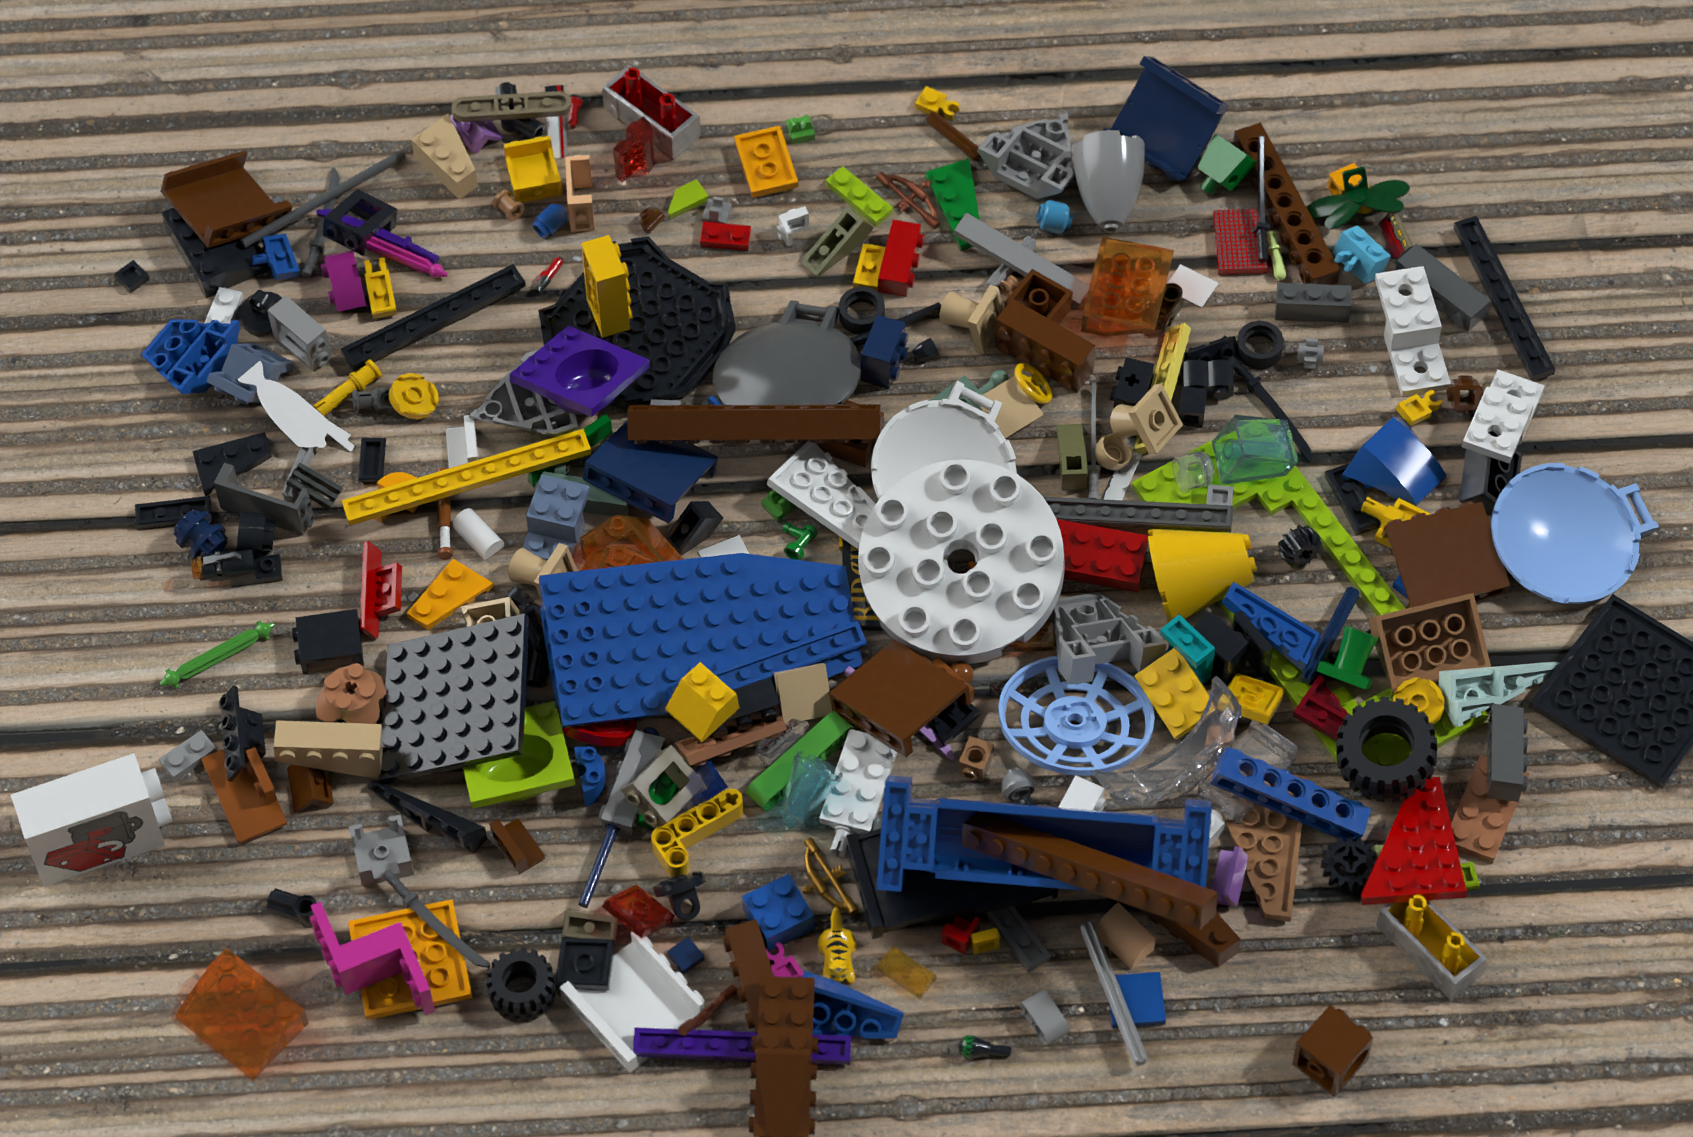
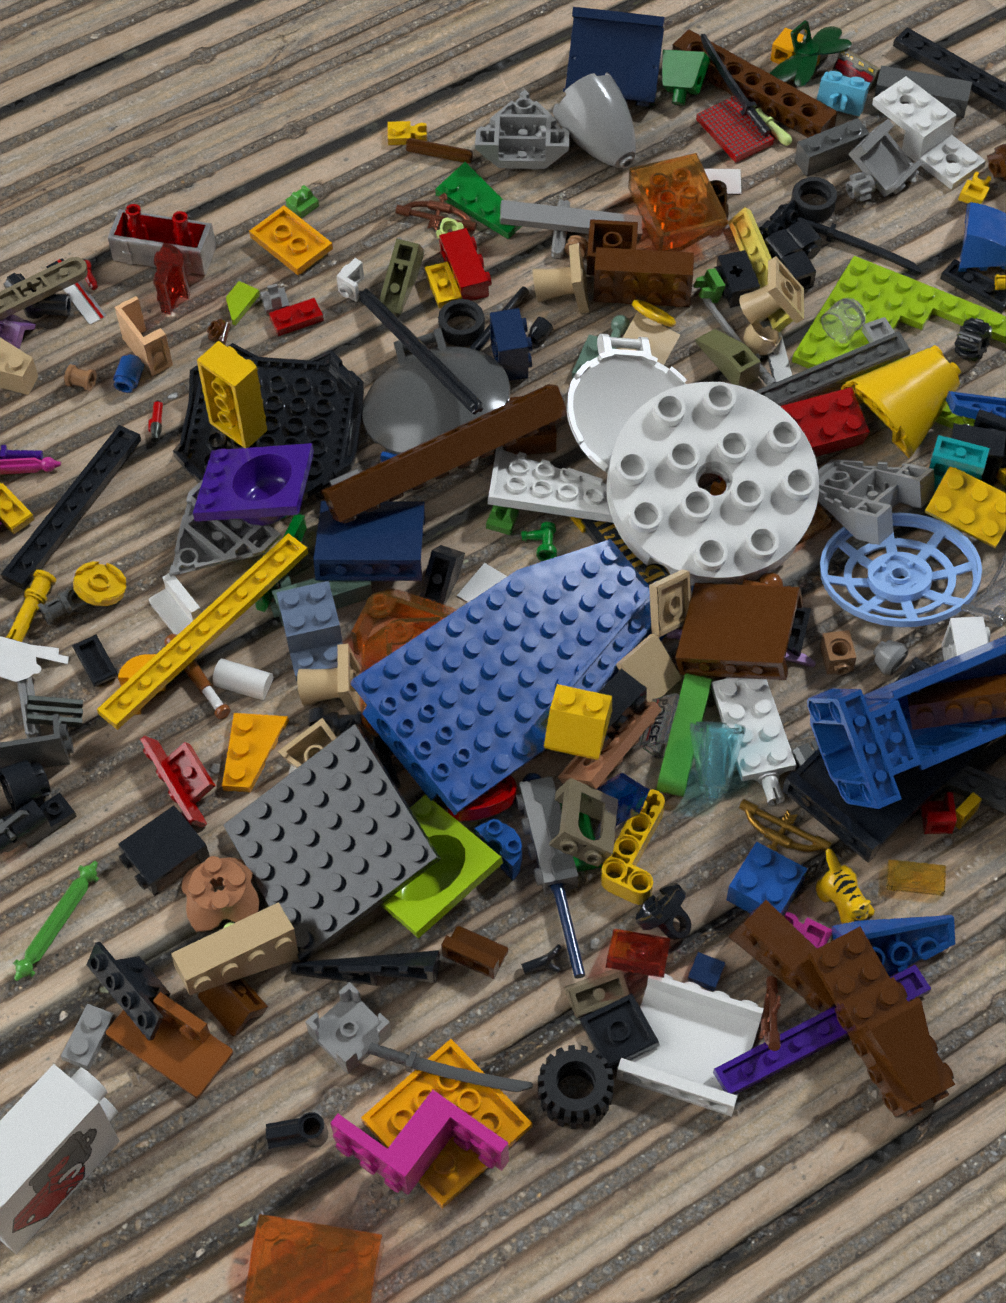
camera: 30 degrees left, 0 degrees up
yellow panel [503,136,563,203] -> none
lime plate [826,166,893,227] -> none
dark azure head [1036,200,1073,234] -> none
clear light blue slope [1212,414,1298,484] -> none
none -> black axle [359,288,483,415]
none -> yellowish green plate [436,218,464,238]
none -> black bar [521,944,562,975]
none -> tan tile [649,570,691,638]
none -> bright green tile [693,268,726,303]
none -> light grey panel [848,119,923,197]

